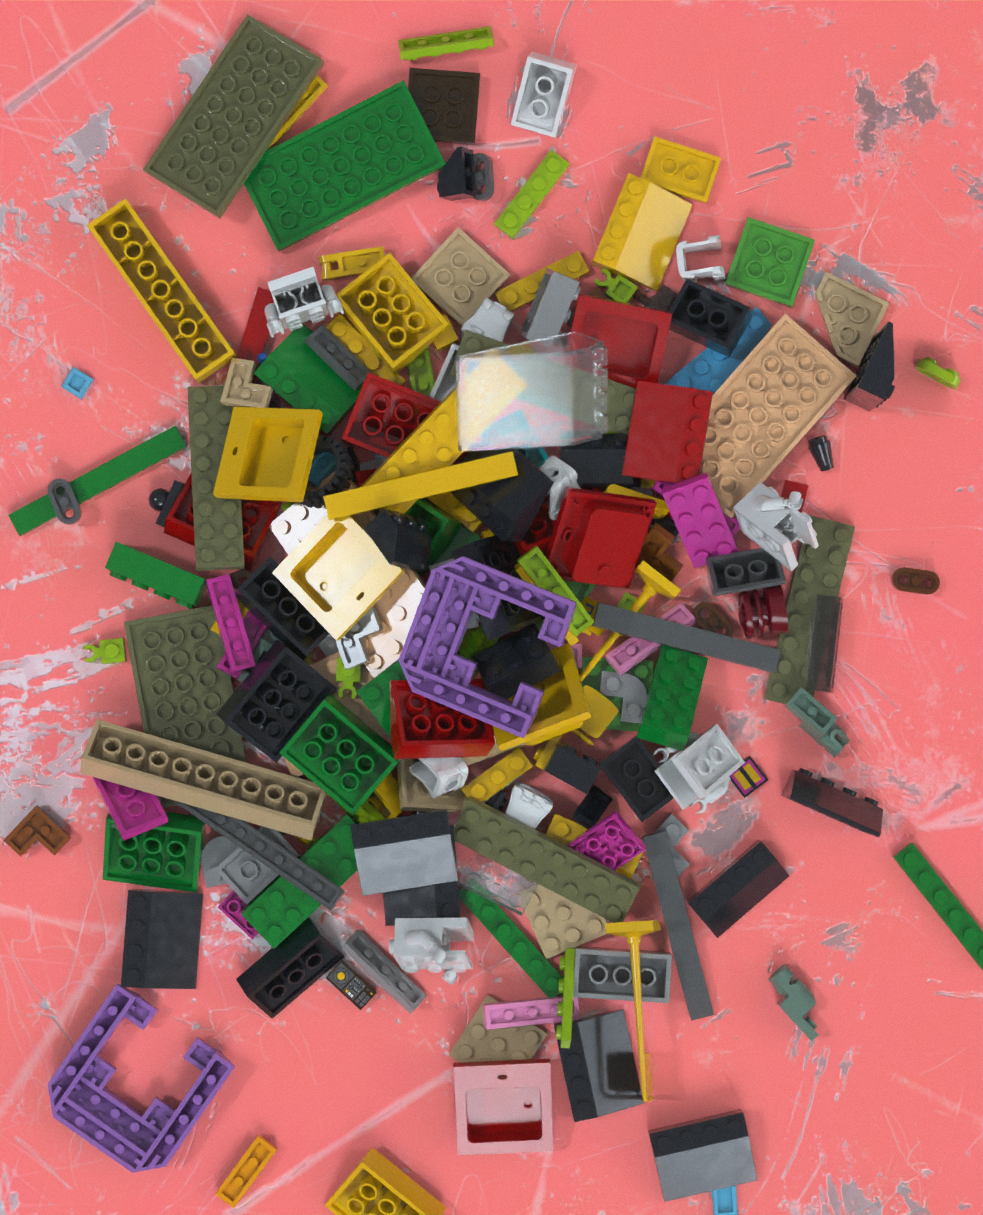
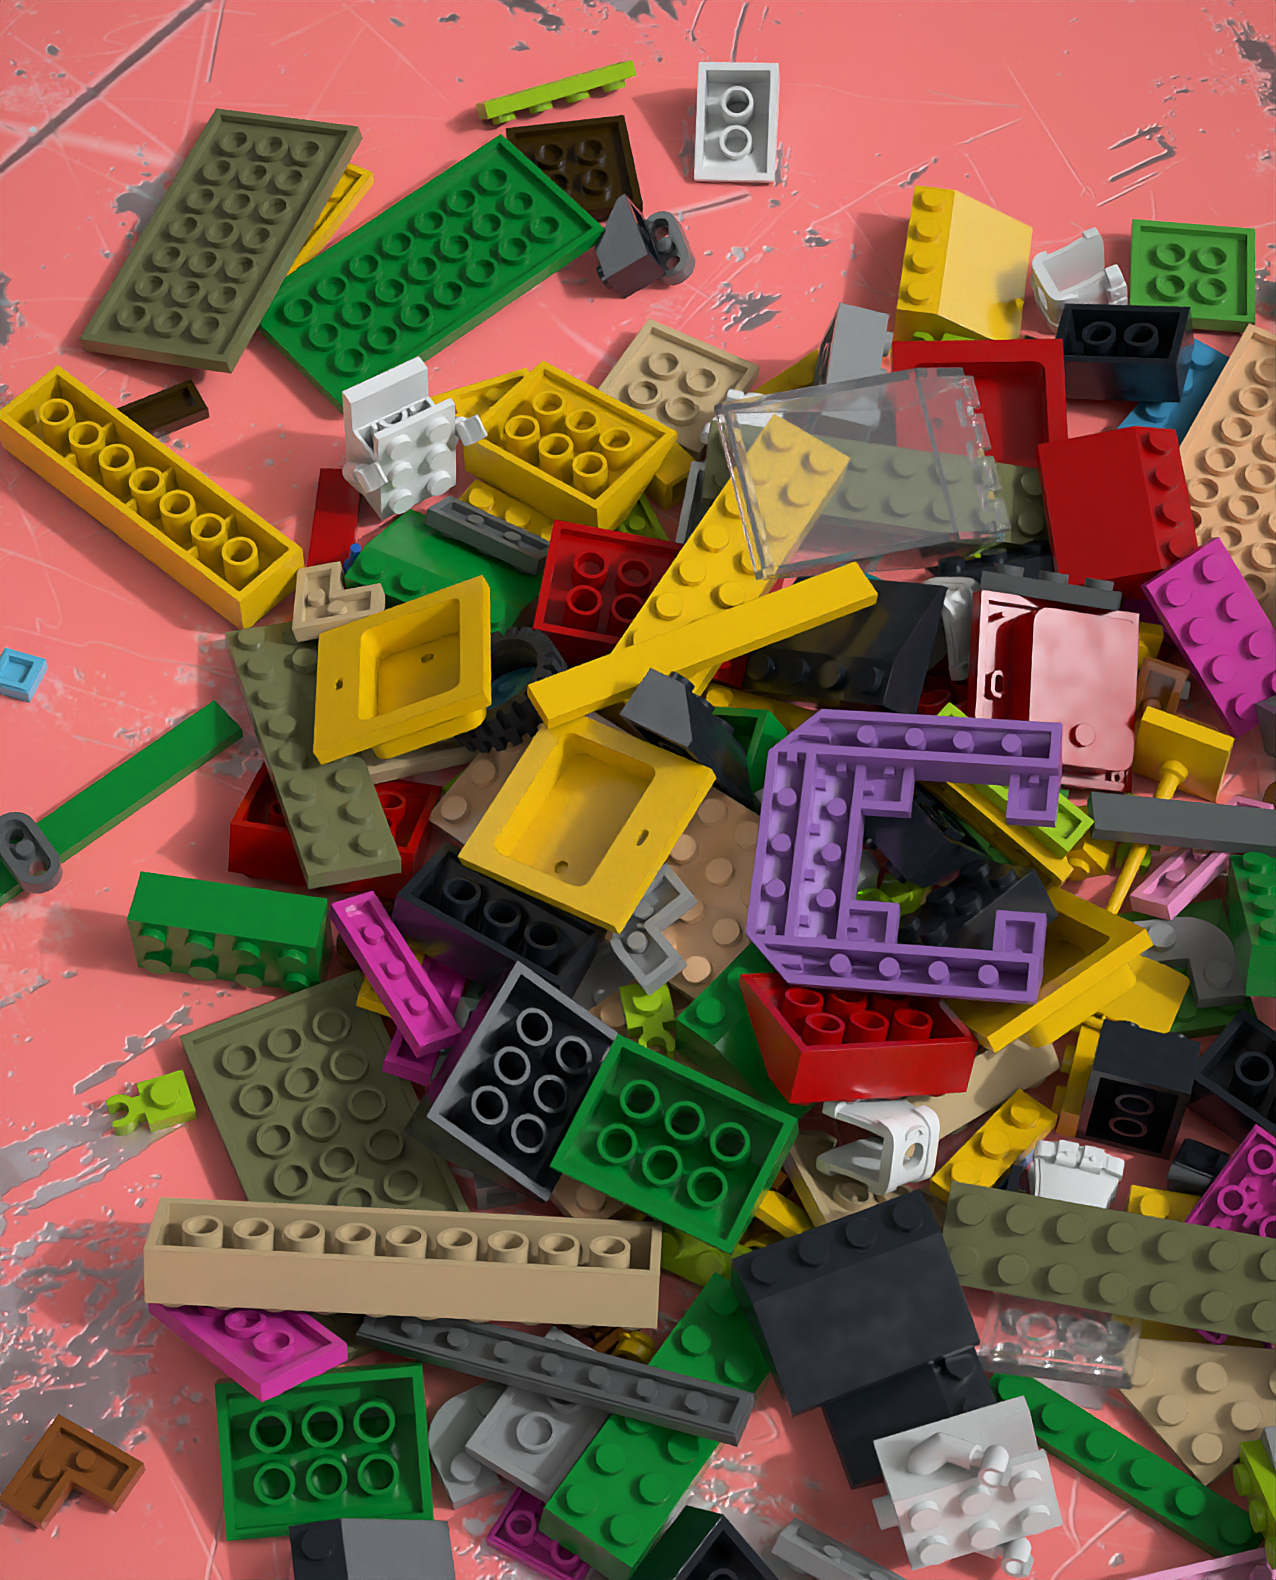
camera: 15 degrees left, 30 degrees down
black tile [148,480,184,527] -> none
lime plate [494,150,570,240] -> none
yellow plate [641,136,721,204] -> none
none -> dark brown tile [116,379,210,439]
none -> dark grey plate [980,563,1122,611]

